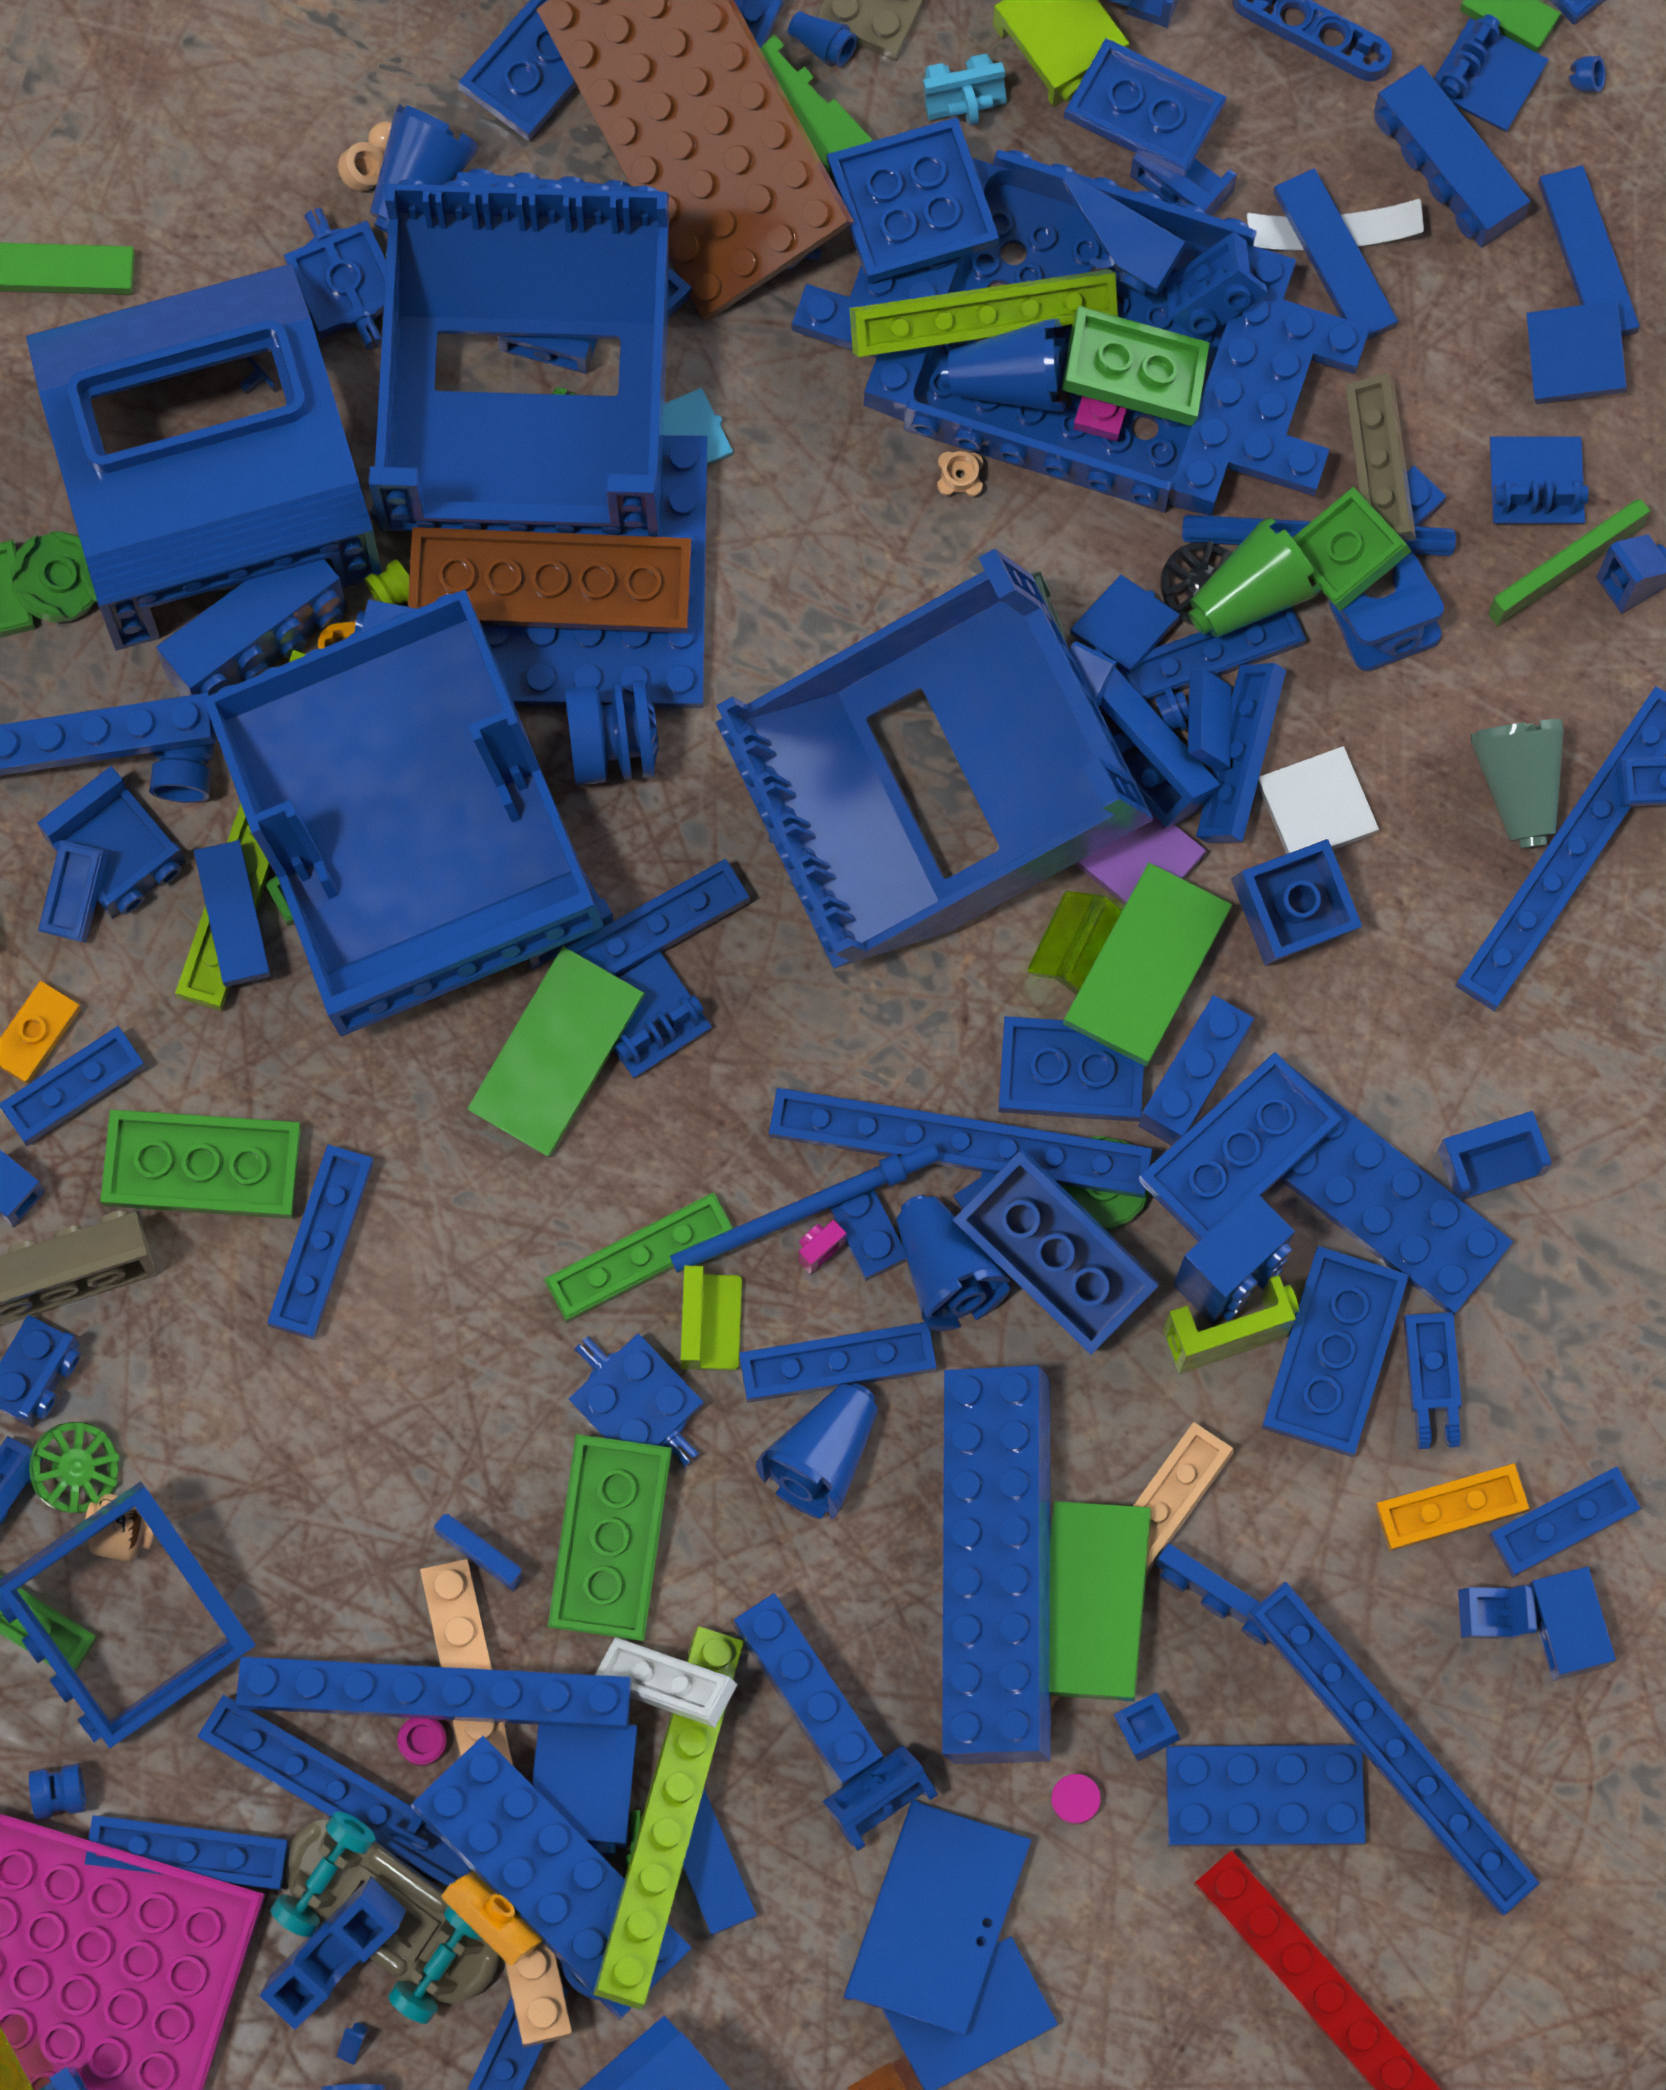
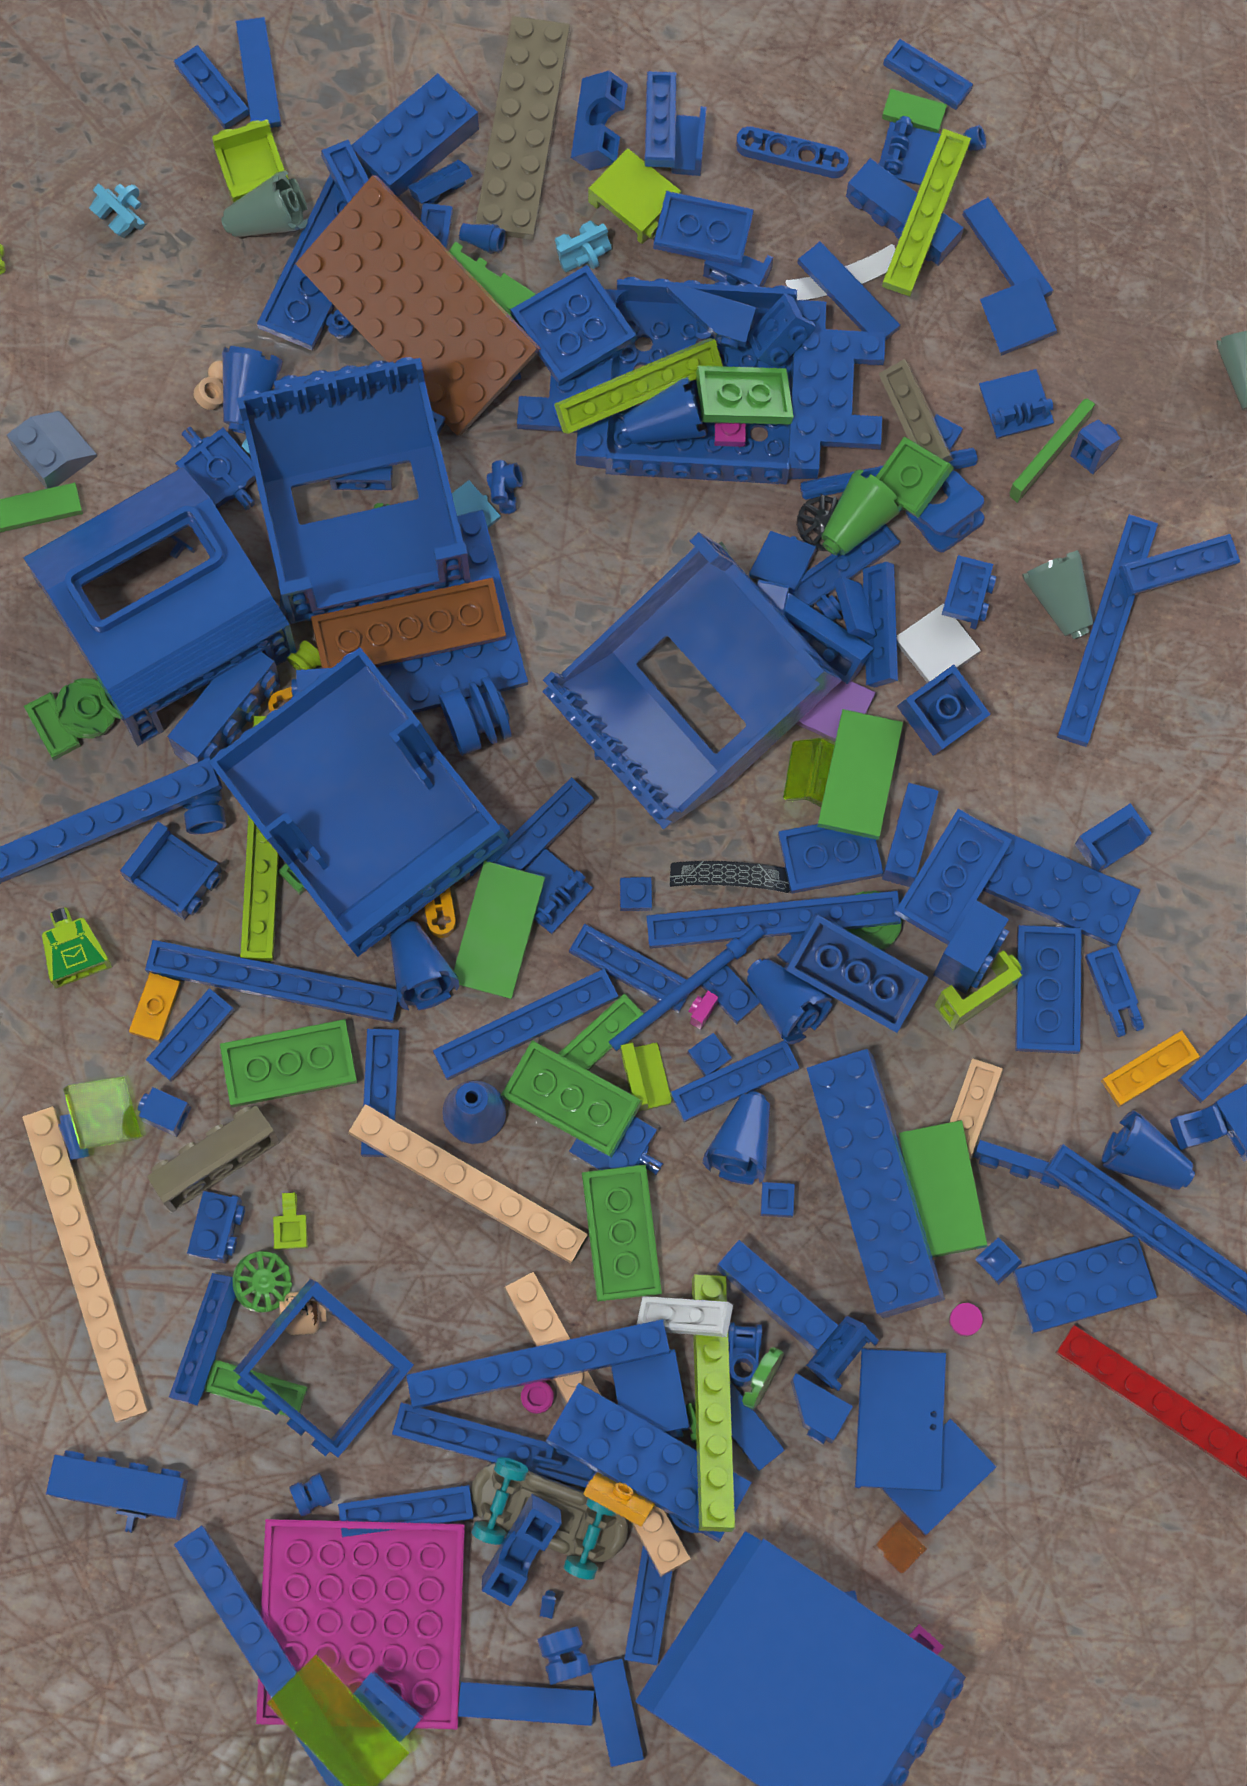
camera: 15 degrees left, 0 degrees up
blue tile [38,840,109,943] -> none
blue tile [194,840,271,987] -> none
blue tile [434,1513,524,1592] -> none
light nougat plate [937,451,983,497] -> none
none -> sand blue slope [7,411,97,489]
none -> blue plate [145,940,400,1023]
none -> lime plate [273,1193,308,1250]
none -> blue plate [326,310,354,338]
none -> light nougat plate [348,1104,588,1264]
none -> blue cone [390,920,459,1010]
none -> light orange beam [424,887,456,938]
none -> blue plate [433,968,618,1080]
none -> blue cone [442,1081,506,1144]
none -> blue plate [487,460,523,514]
none -> bright green tile [501,1040,643,1158]
none -> blue tile [569,924,690,1013]
none -> blue plate [620,877,652,911]
none -> black sticker [670,861,790,893]
none -> blue plate [687,1033,732,1076]
none -> blue piece [728,1322,762,1387]
none -> bright green tile [742,1347,784,1410]
none -> blue plate [760,1182,795,1218]
none -> blue slope [791,1373,853,1445]
none -> lime plate [882,129,971,296]
none -> blue bracket [942,555,997,630]
none -> blue cone [1101,1110,1195,1190]

